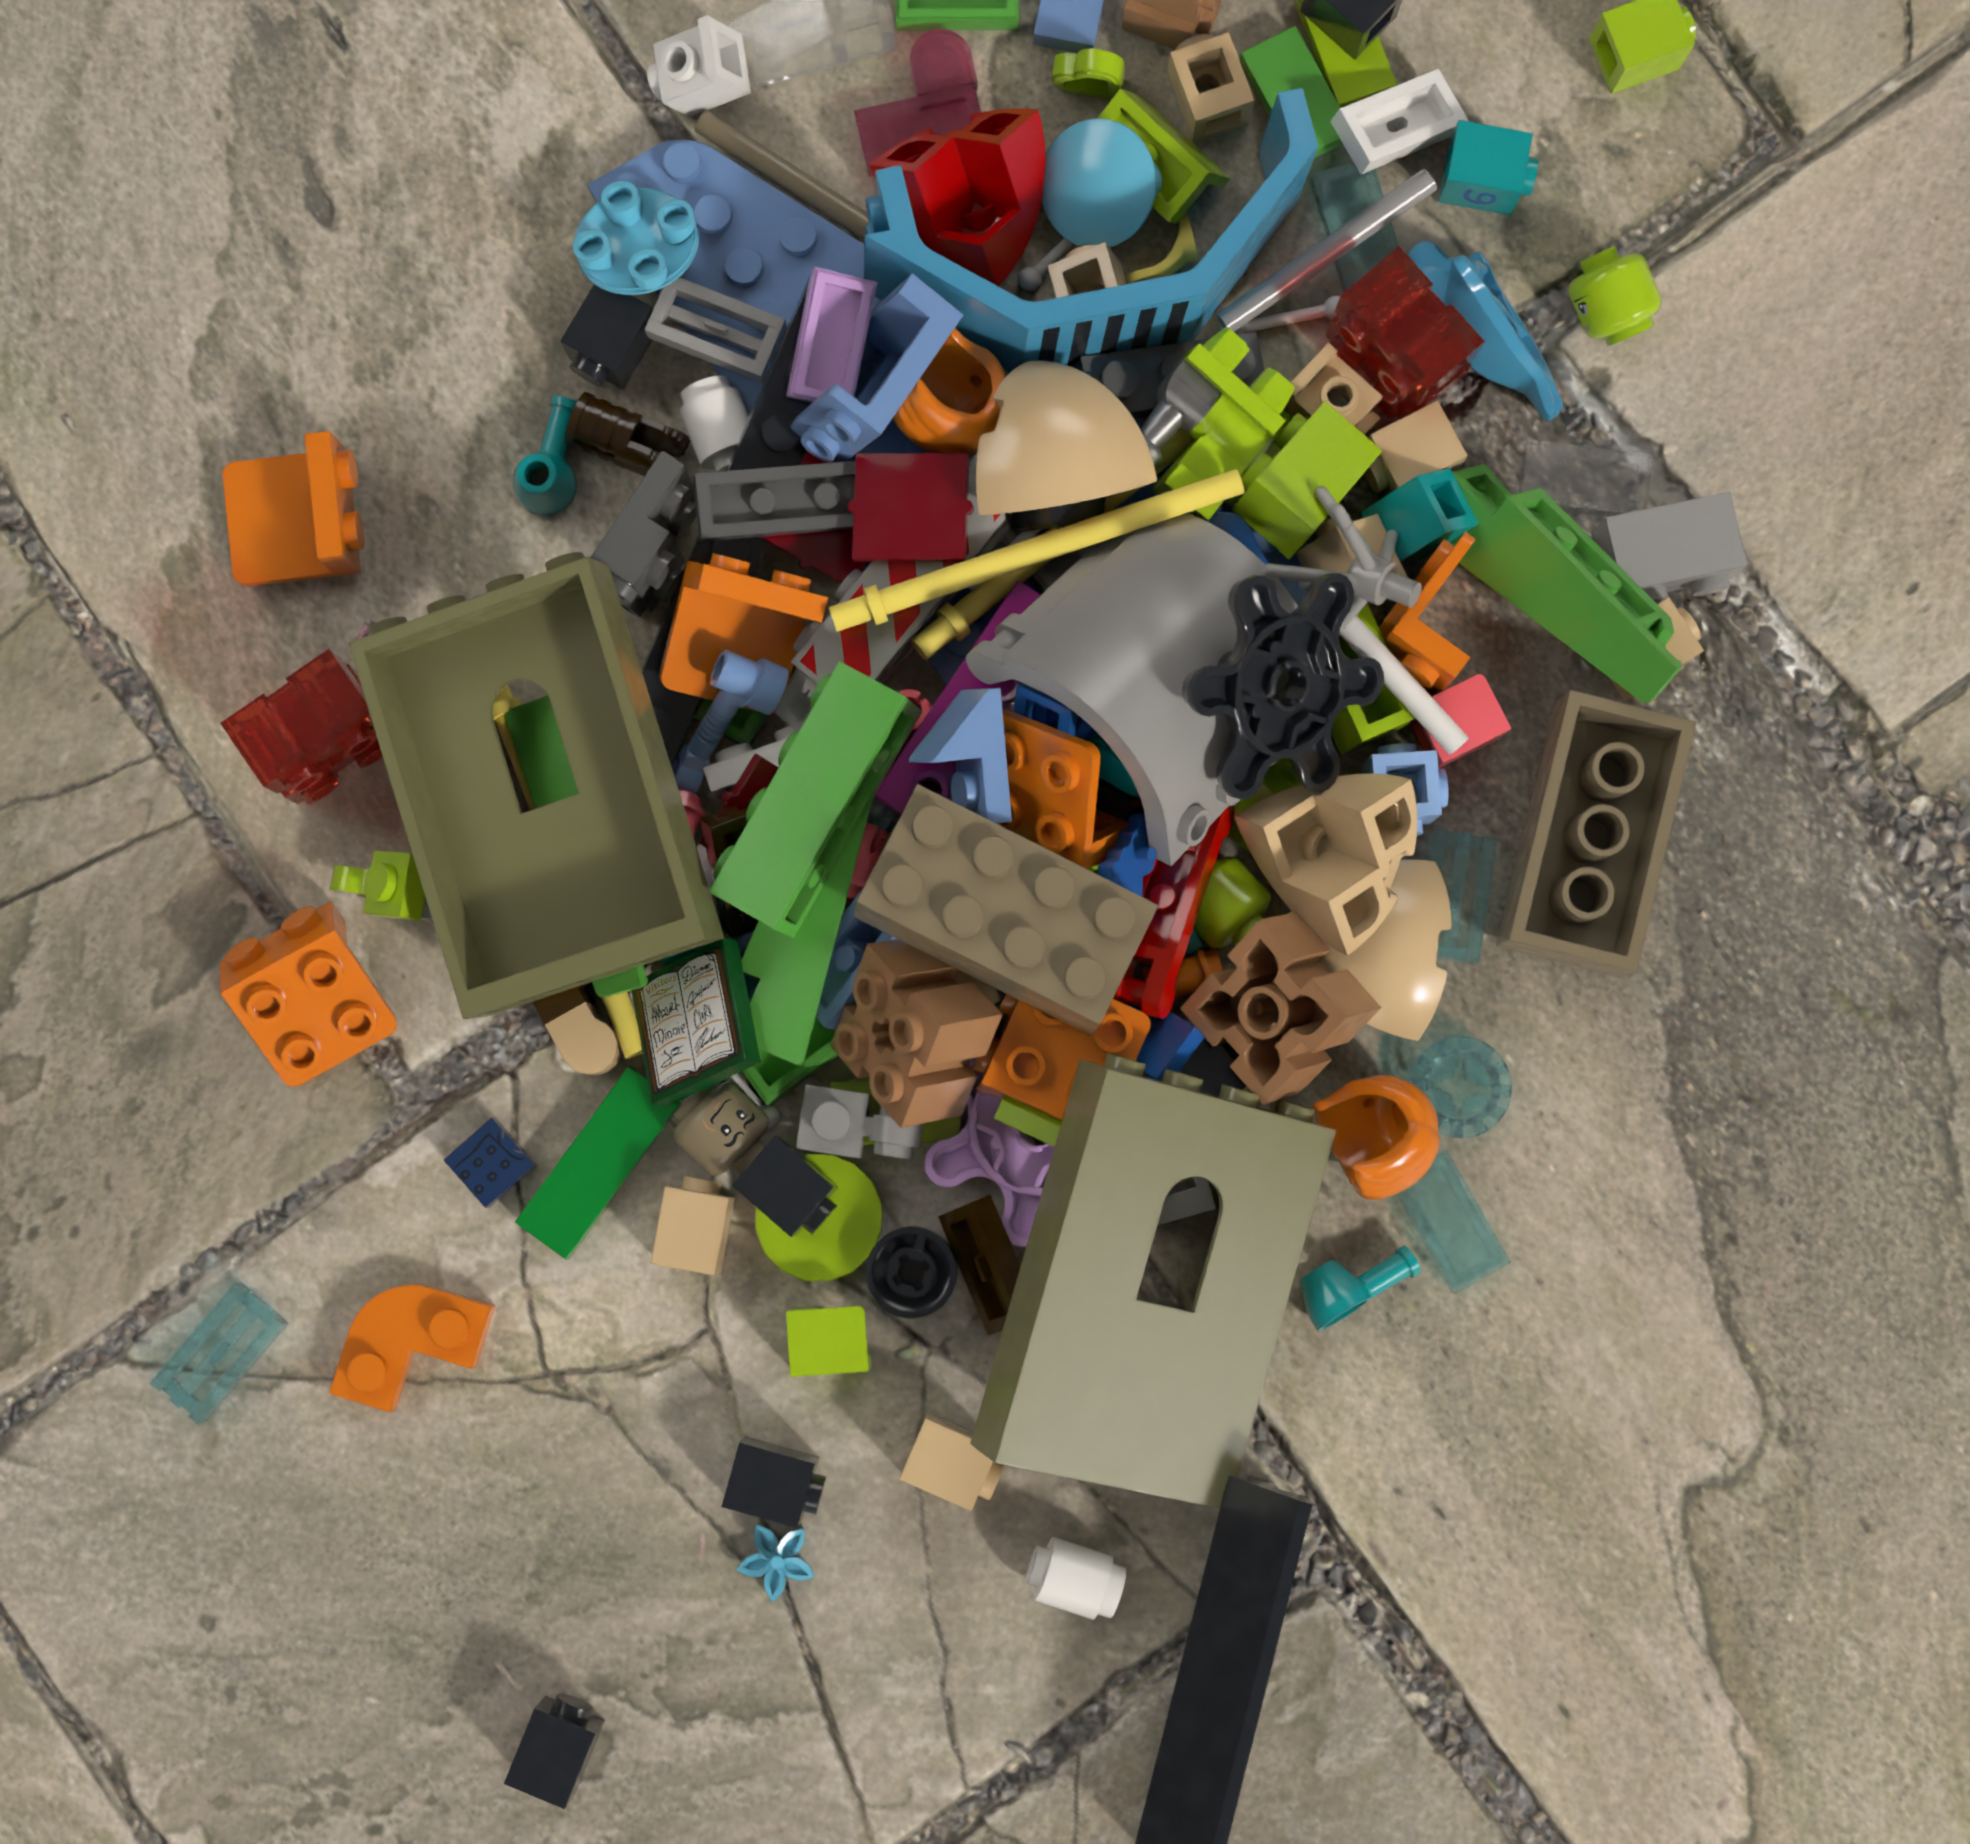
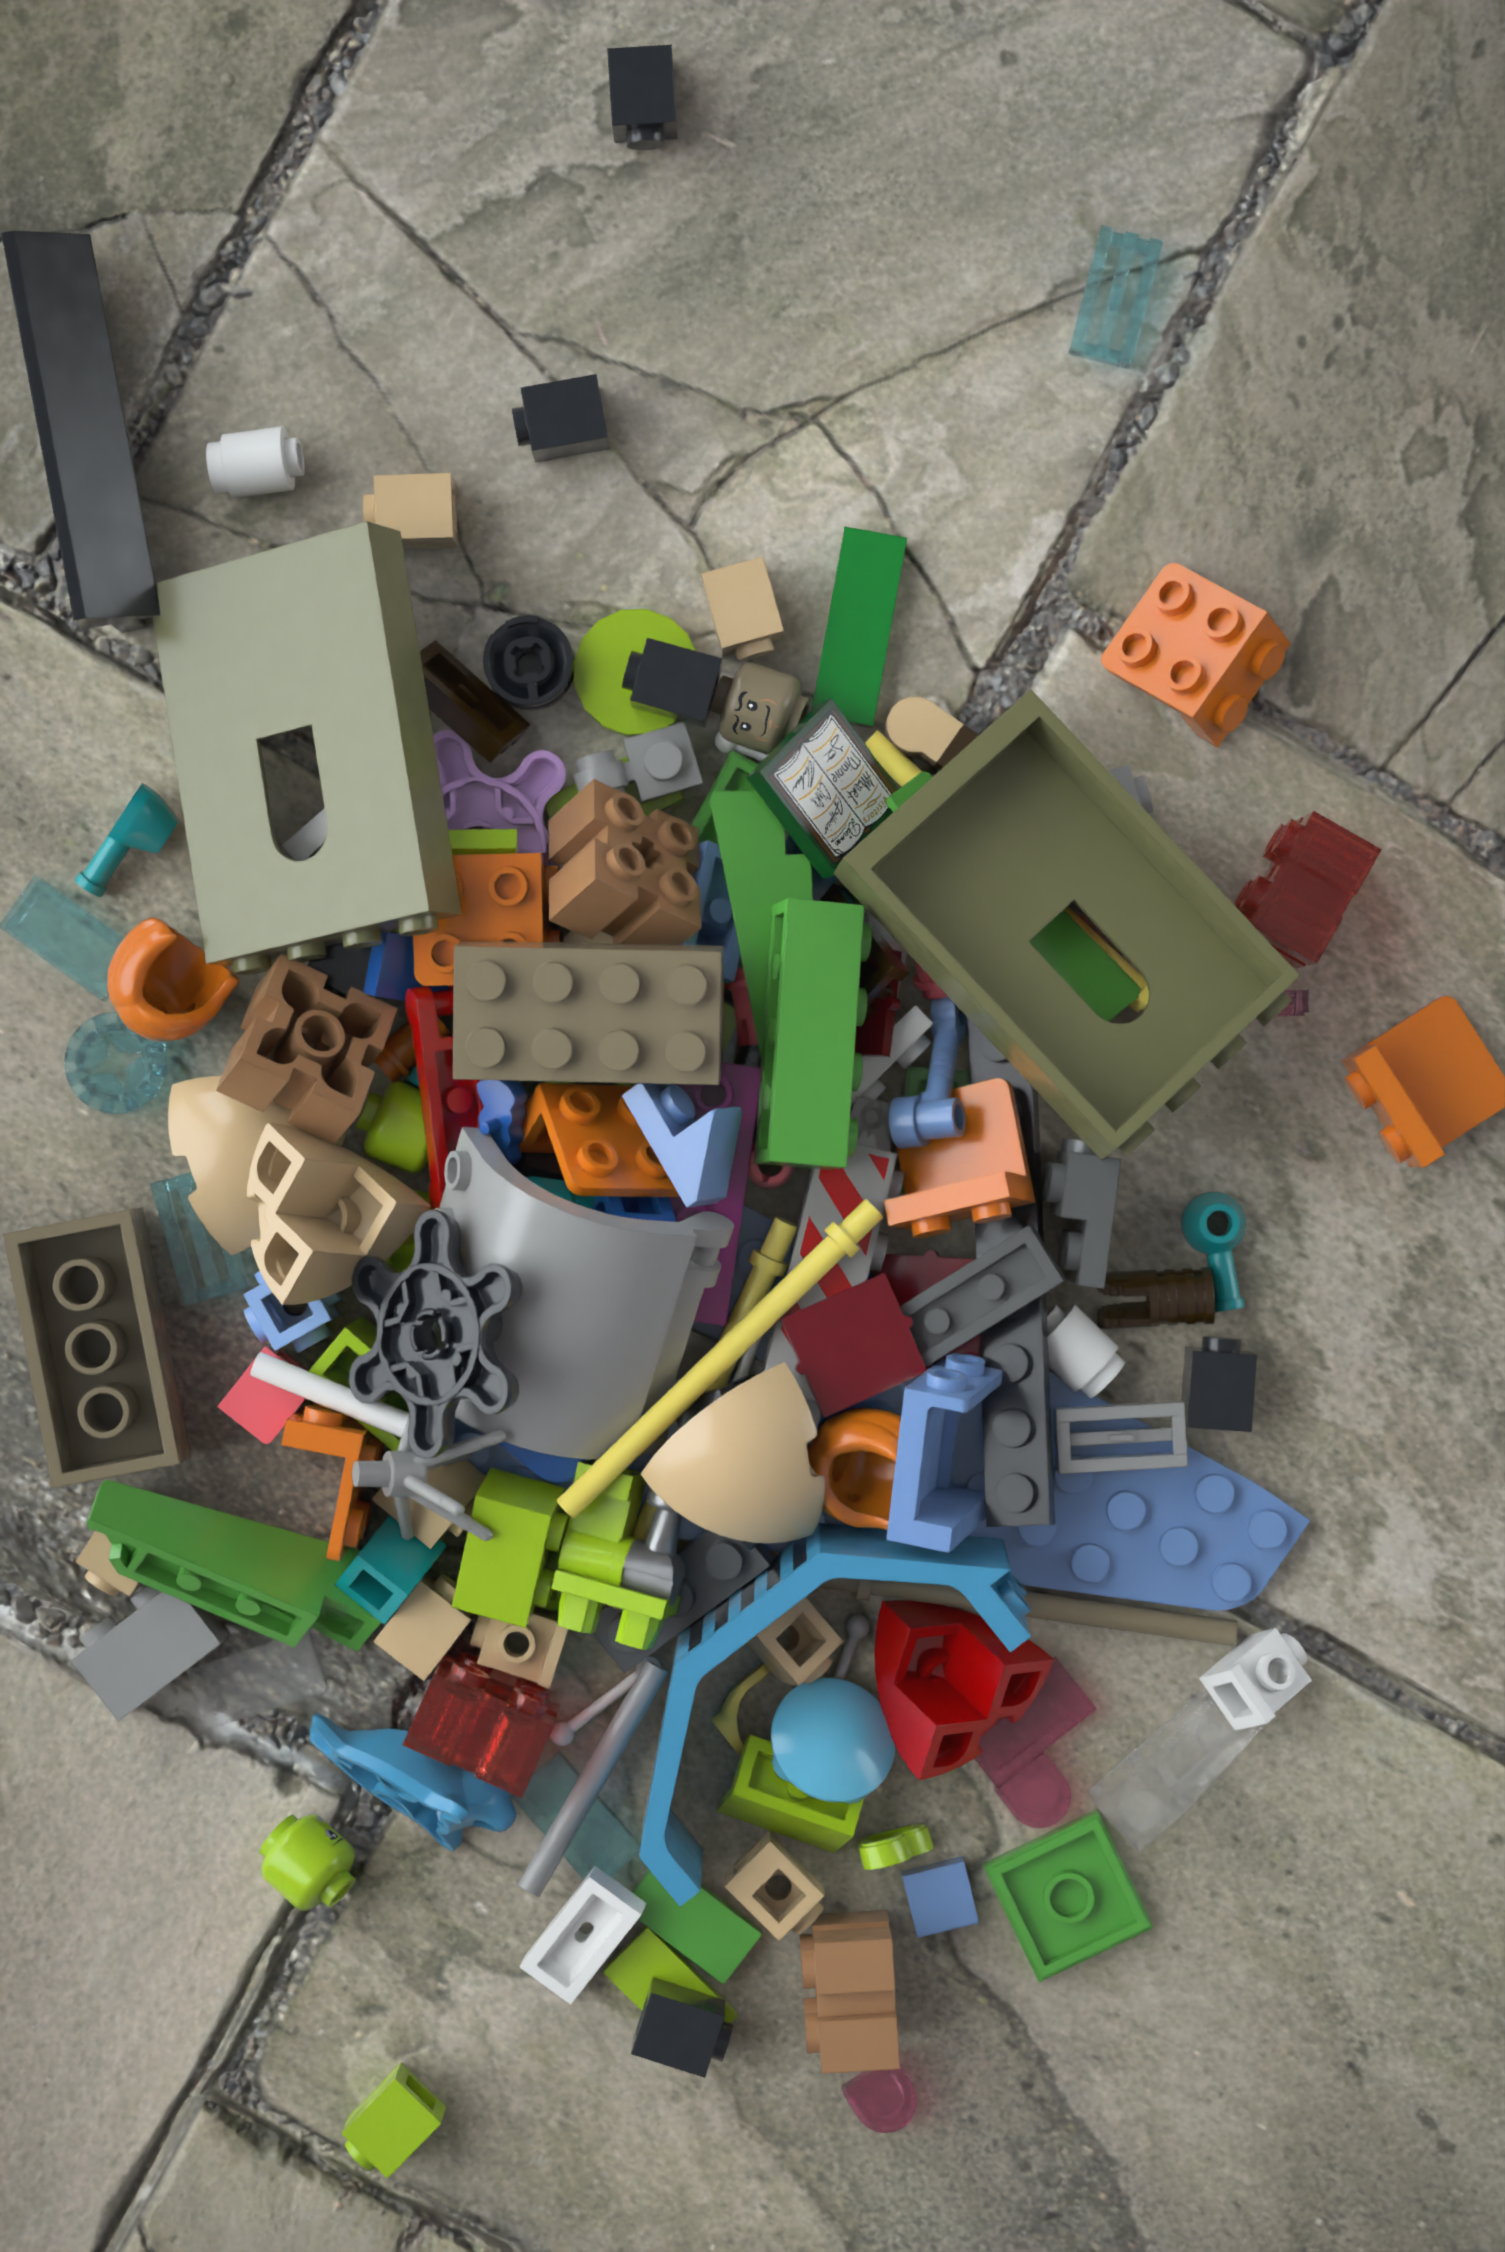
camera: 150 degrees right, 5 degrees up
orange plate [329,1284,496,1412] -> none
lime plate [330,851,425,921] -> none
dark blue tile [444,1117,537,1208] -> none
medium azure dish [572,181,699,295] -> none
medium azure plant [736,1524,815,1602] -> none
lavender tile [786,267,877,403] -> none
lime panel [786,1305,872,1377] -> none
teal brick [1438,120,1539,215] -> none

